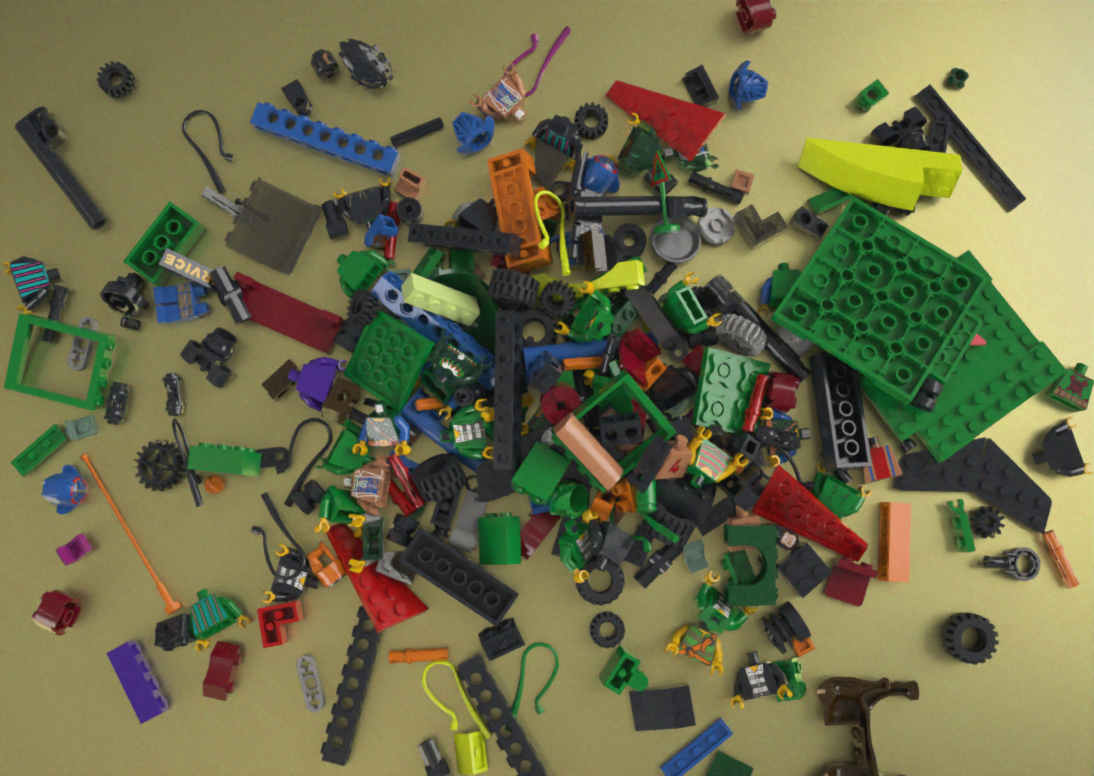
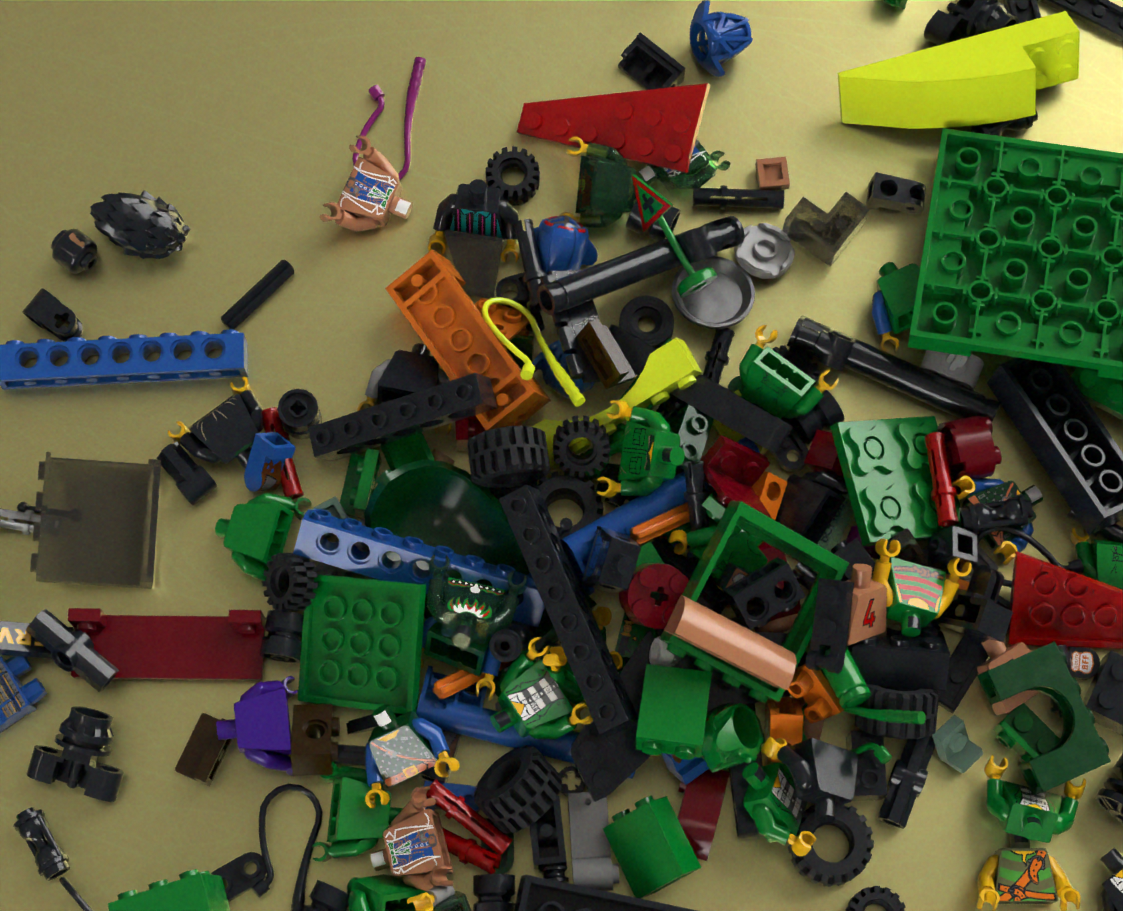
camera: 30 degrees left, 10 degrees down
nougat piece [394,166,427,200] -> none
yellowish green brick [401,273,480,326] -> none
blue piece [452,112,495,154] -> none
light grey gear [716,314,767,356] -> none
green panel [807,188,853,217] -> none

